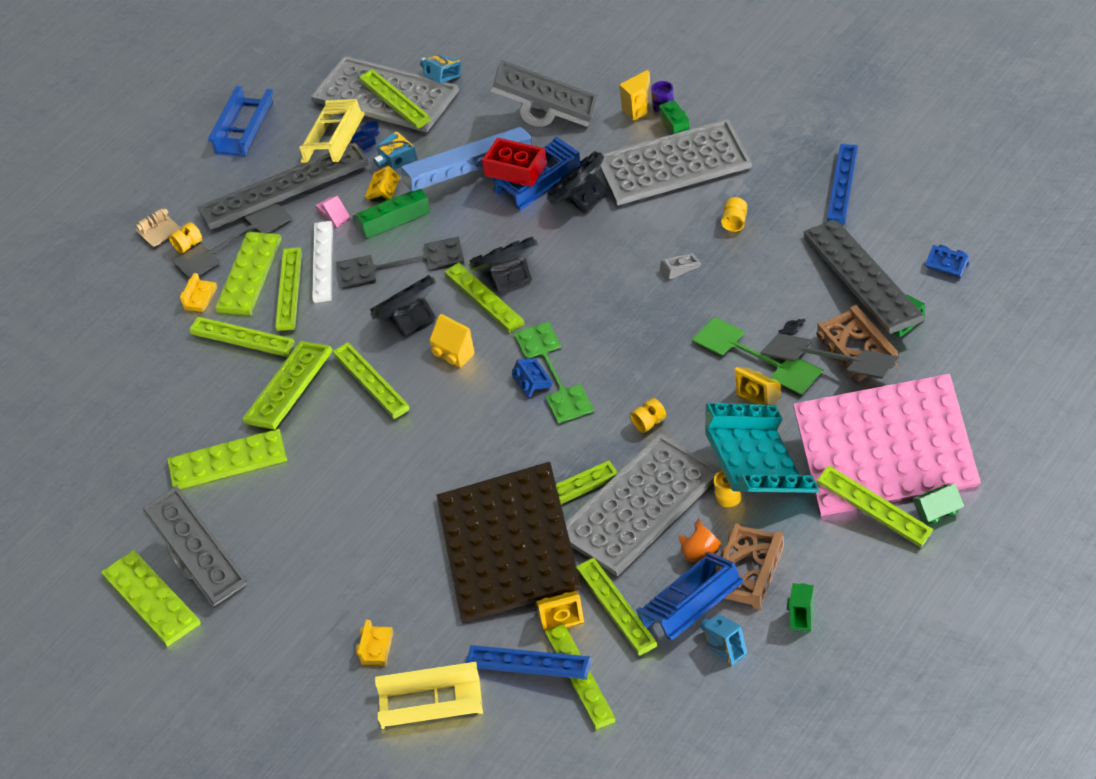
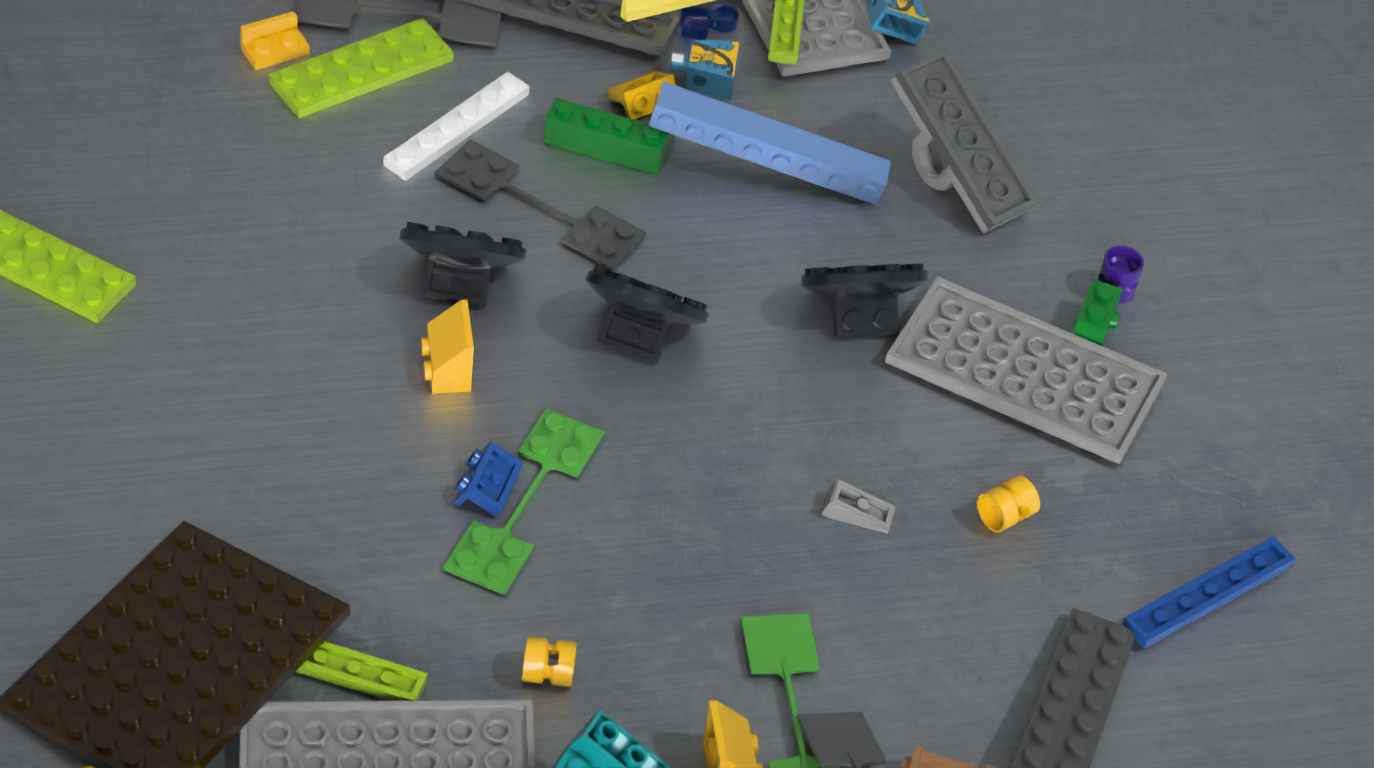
camera: 30 degrees right, 0 degrees up
lime plate [189,317,295,357] -> none
lime plate [242,341,333,430] -> none
lime plate [276,247,302,331] -> none
bright pink slope [316,196,351,228] -> none
lime plate [333,342,410,419] -> none
lime plate [444,263,525,334] -> none
red brick [482,137,547,187] -> none
blue piece [493,136,580,211] -> none
yellow slope [619,70,652,121] -> none
black piece [778,318,806,335] -> none

